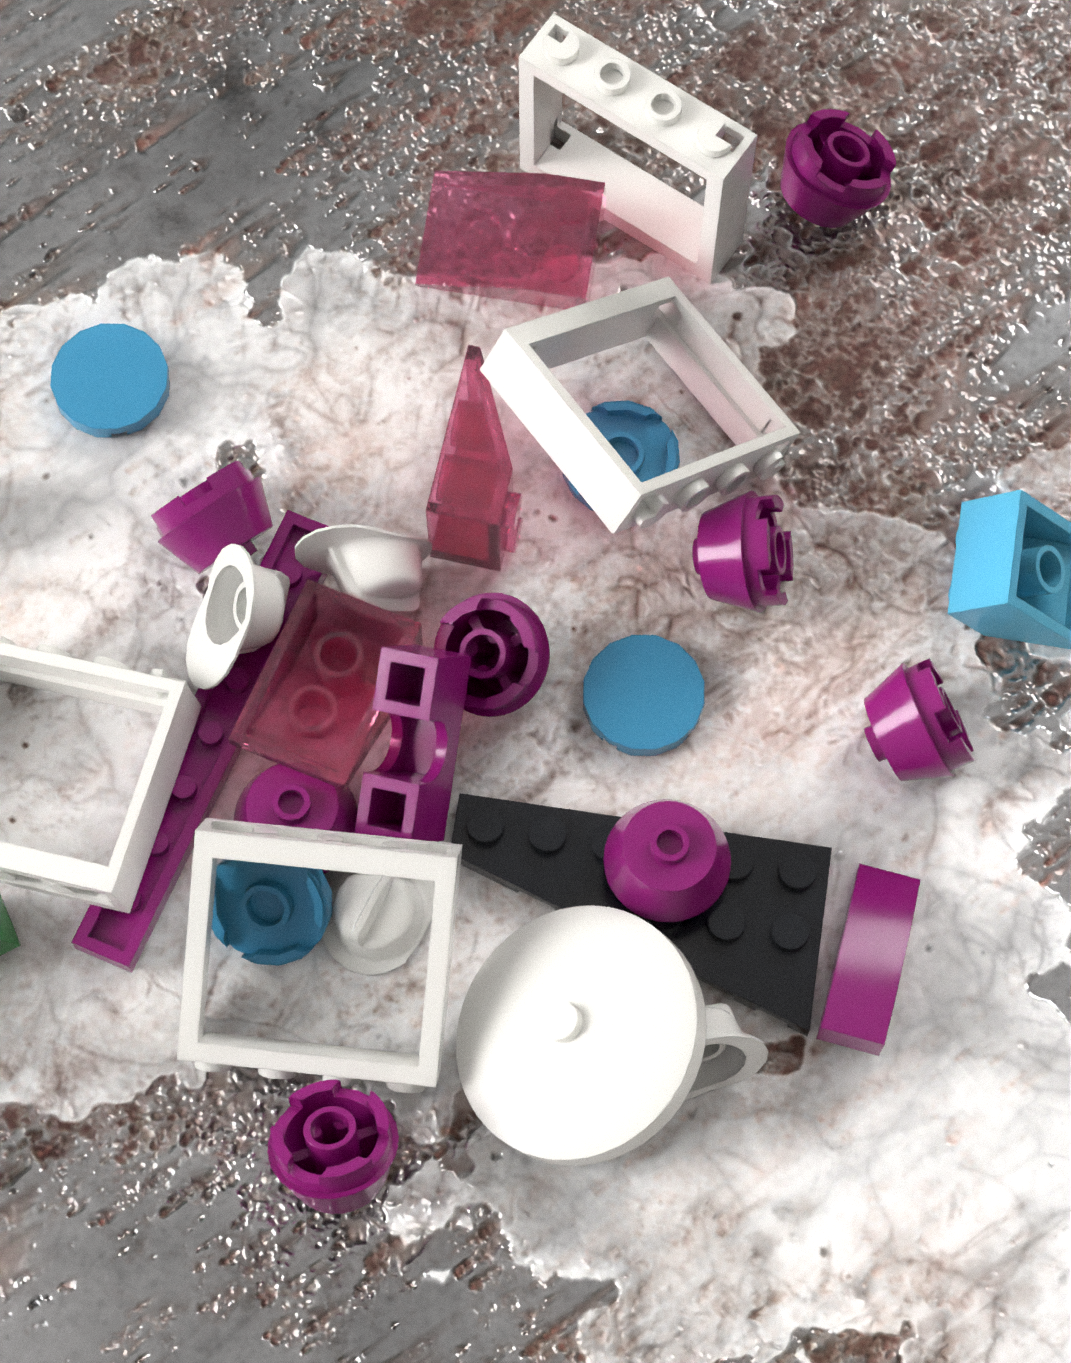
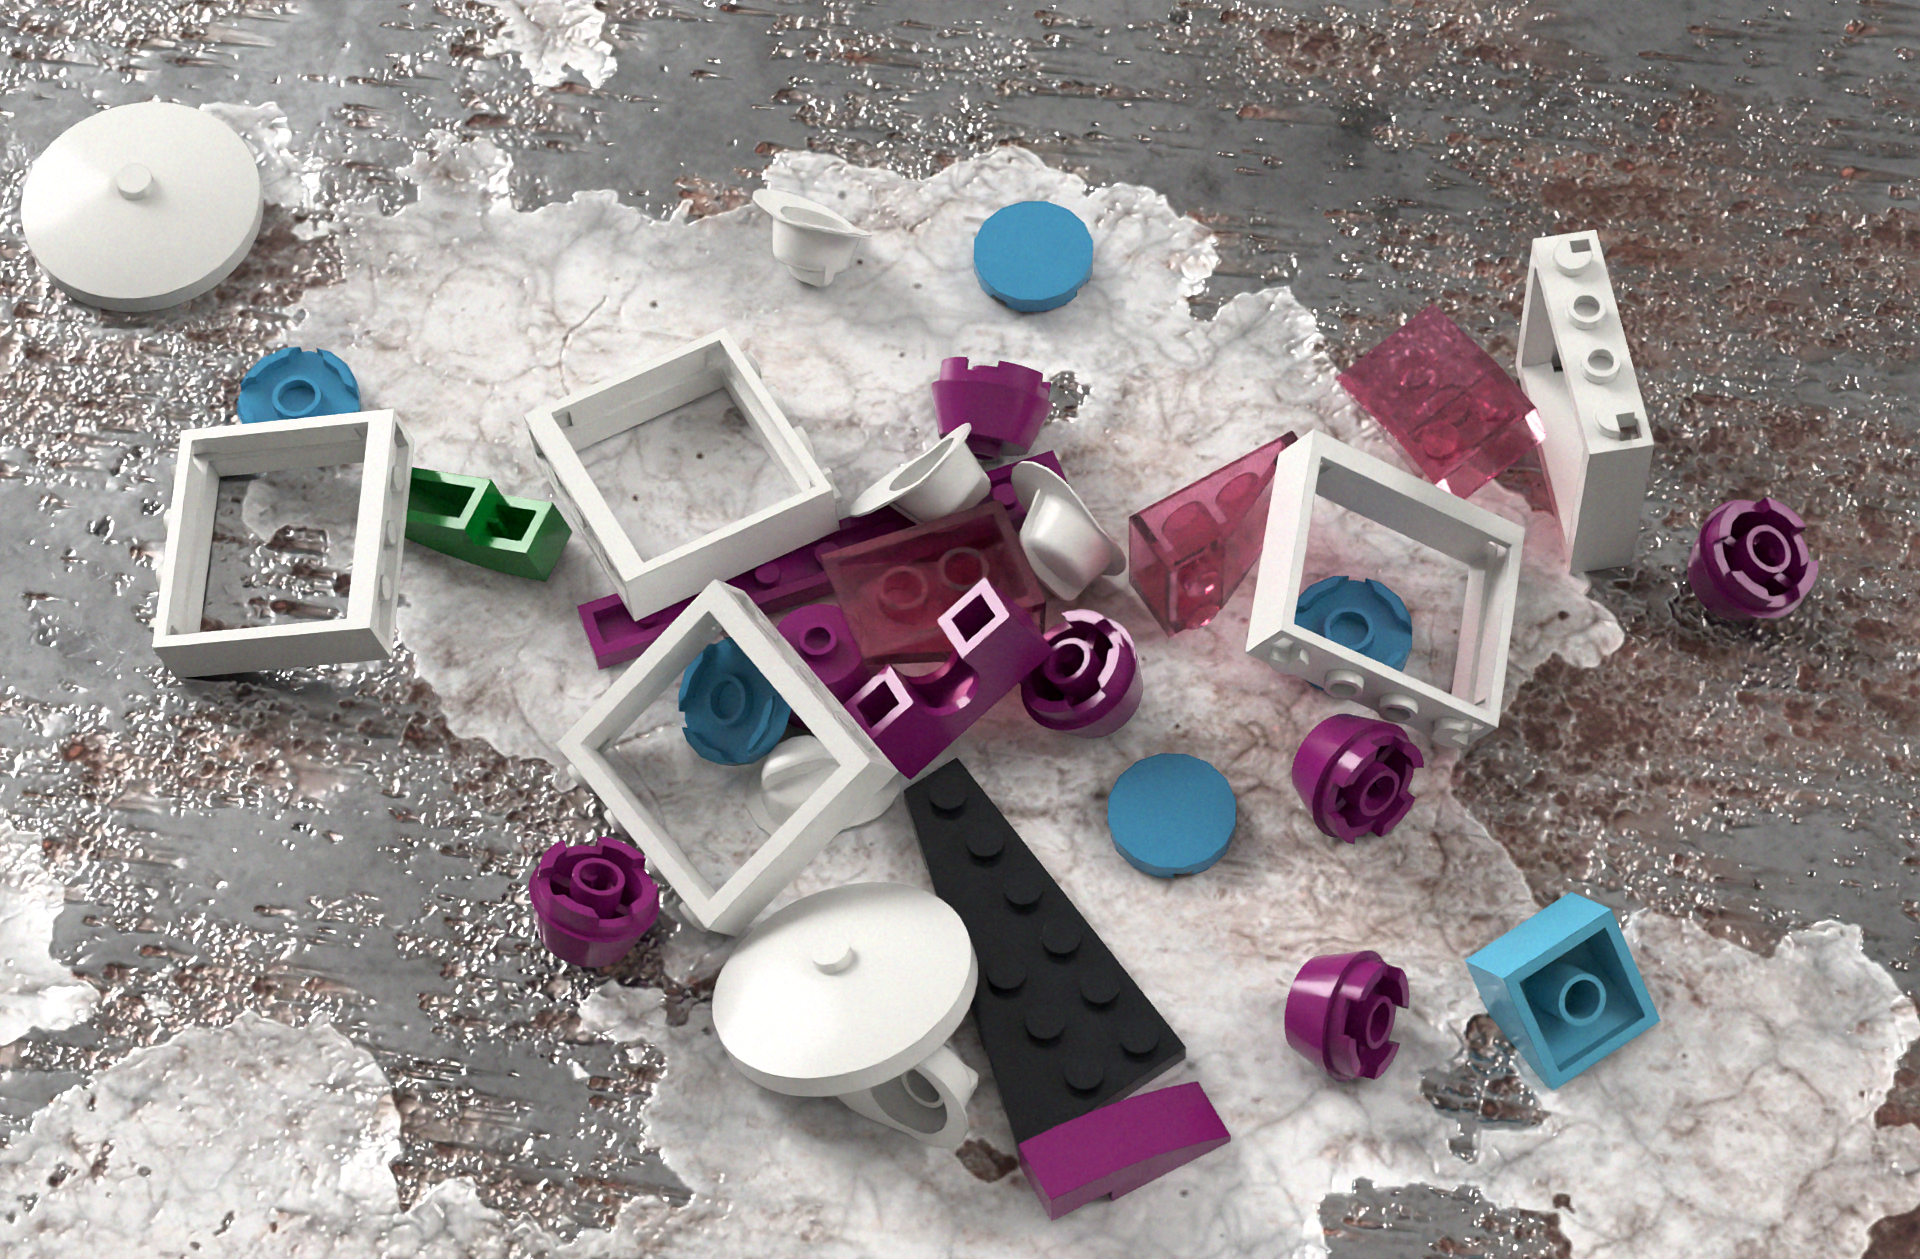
camera: 50 degrees right, 10 degrees down
magenta cone [603,799,731,922] -> none

